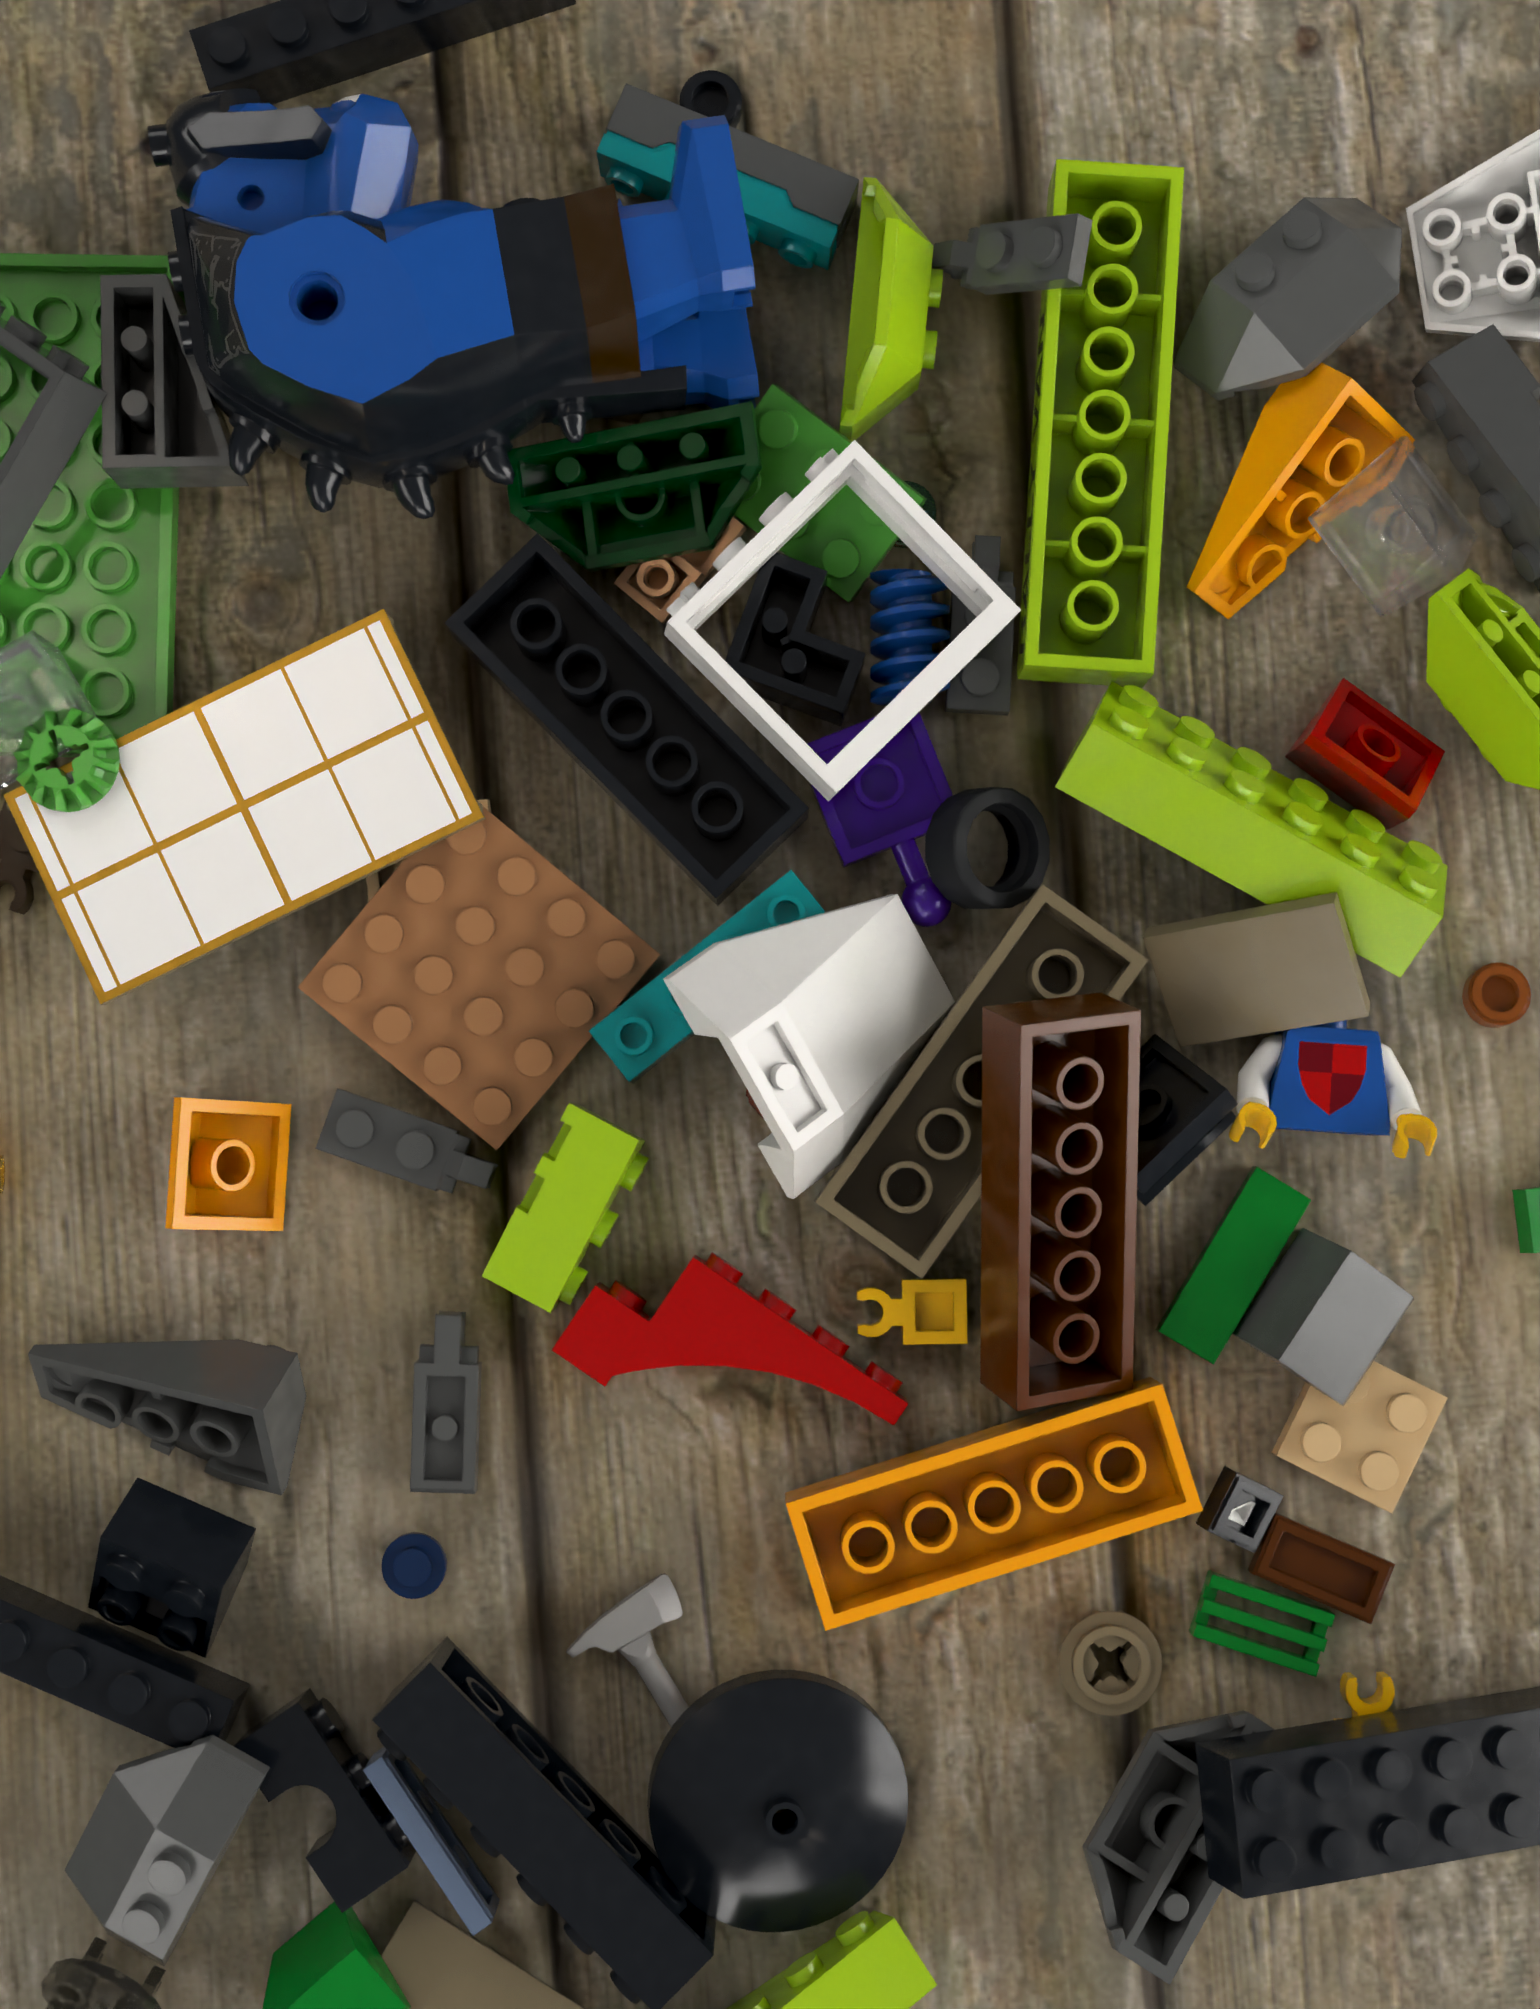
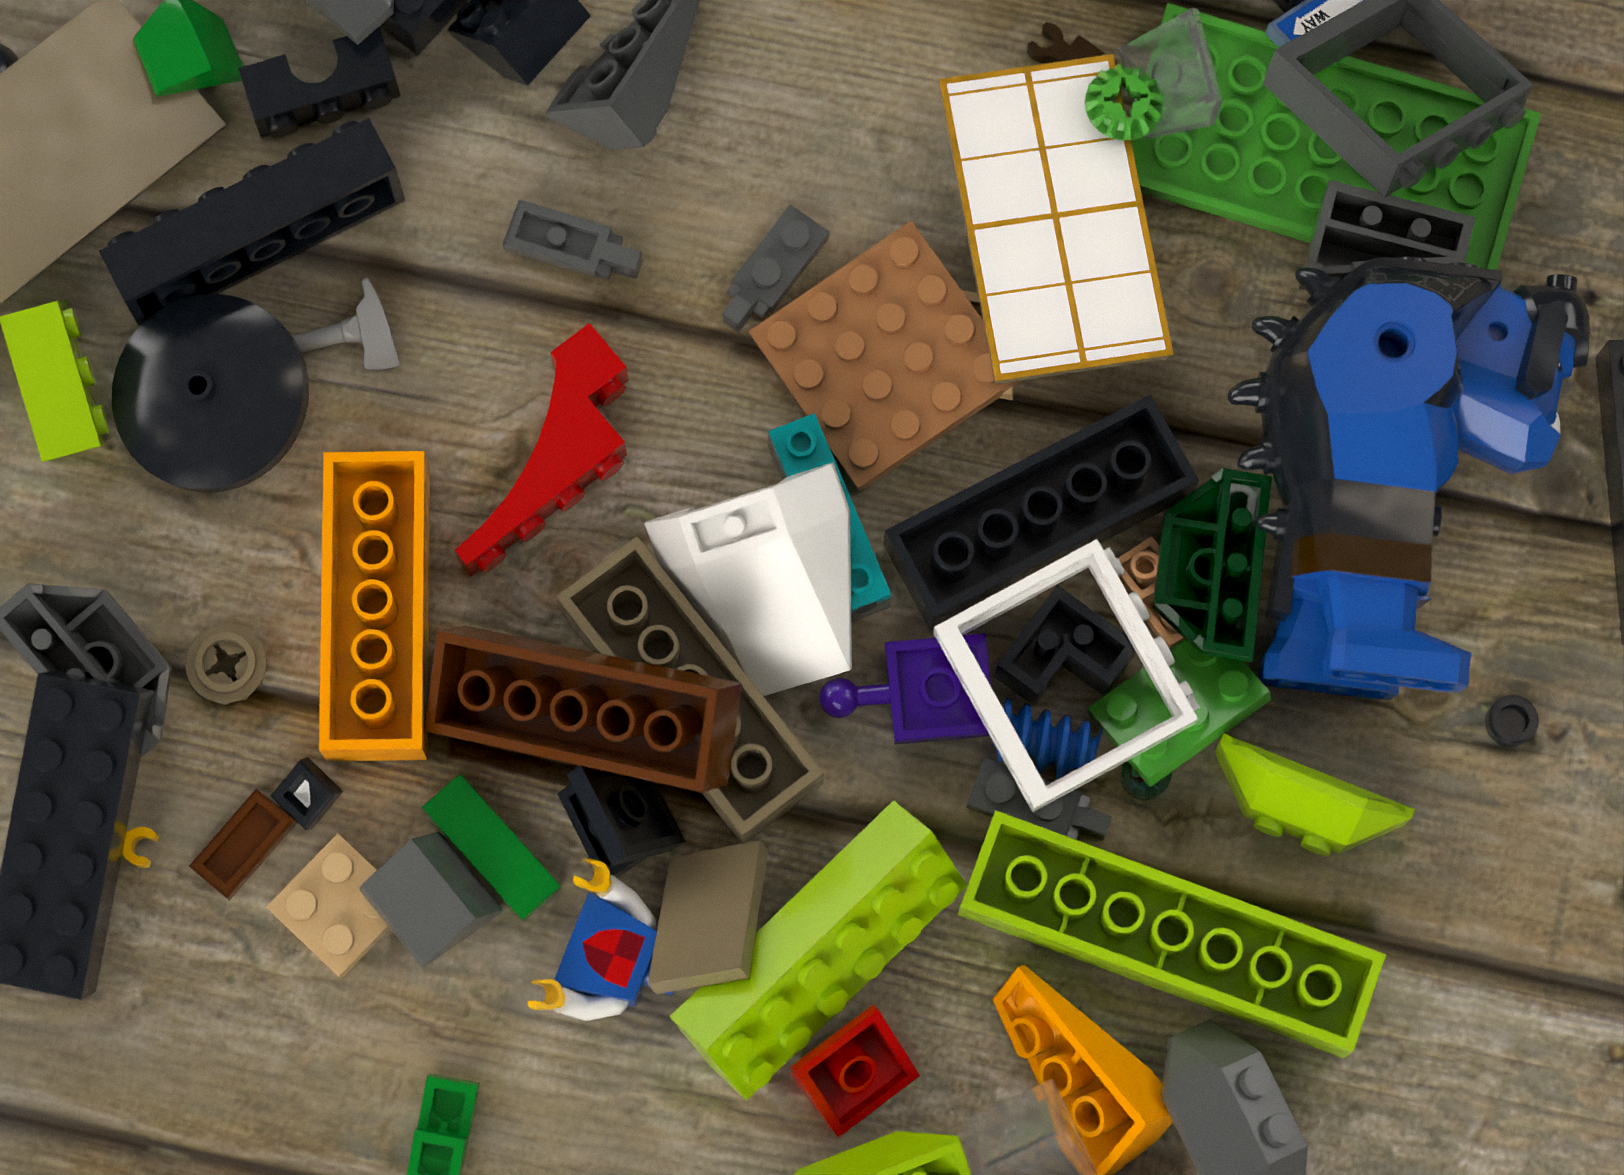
camera: 105 degrees right, 10 degrees down
light orange slope [165,1097,292,1231] -> none
sand blue tile [363,1747,500,1936] -> none
dark blue plate [382,1532,447,1599] -> none
lime wedge [482,1103,649,1313] -> none
piece [596,83,859,270] -> none
yellow plate [856,1278,968,1345] -> none
black tyre [925,787,1050,909] -> none
dark grey hinge [932,213,1093,295] -> none
green tile [1189,1570,1335,1677] -> none
dark orange tile [1462,962,1531,1028] -> none

